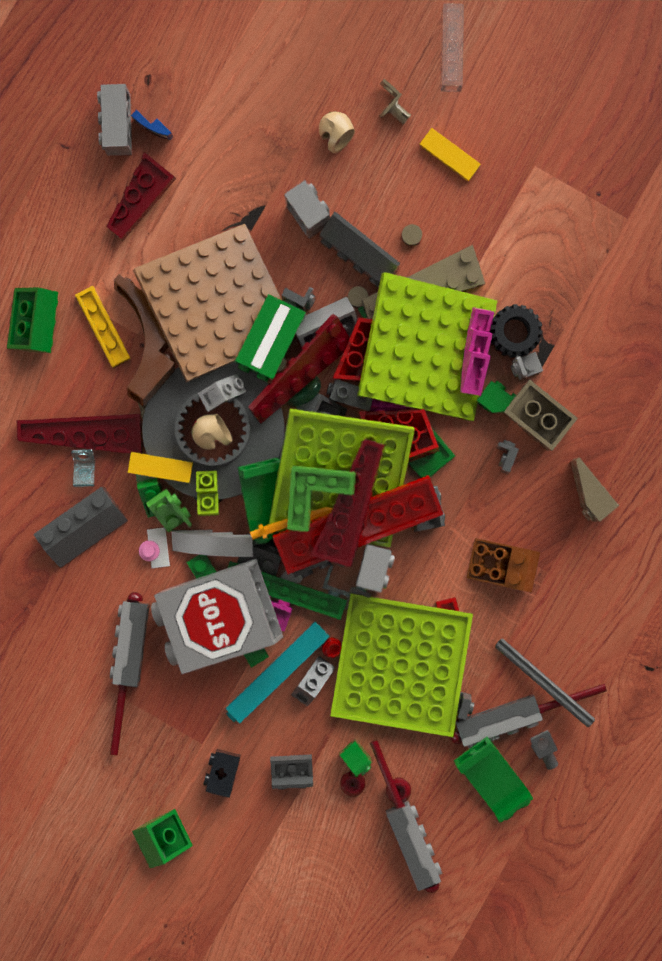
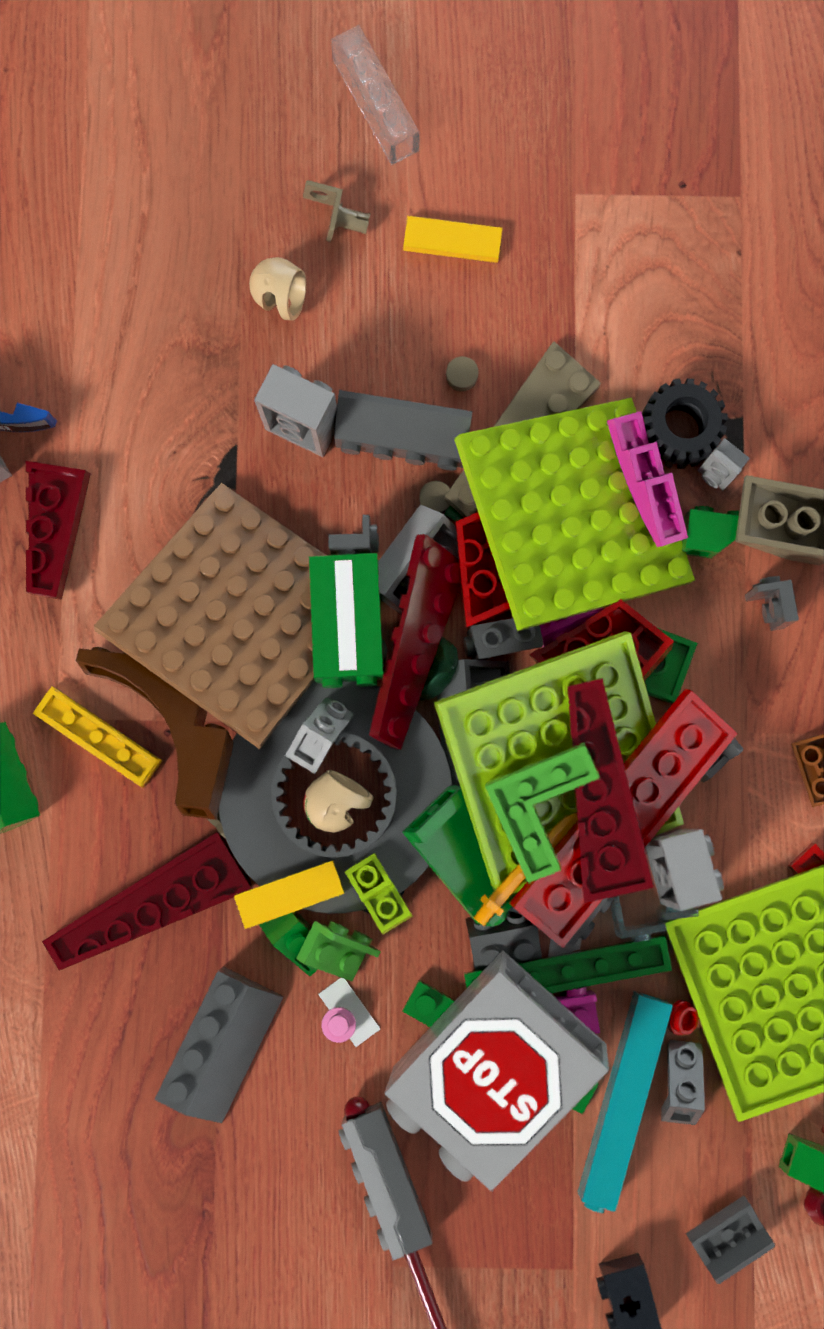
camera: 30 degrees left, 5 degrees down
clear light blue bracket [72,450,95,487] -> none
light grey slope [171,530,254,557] -> none

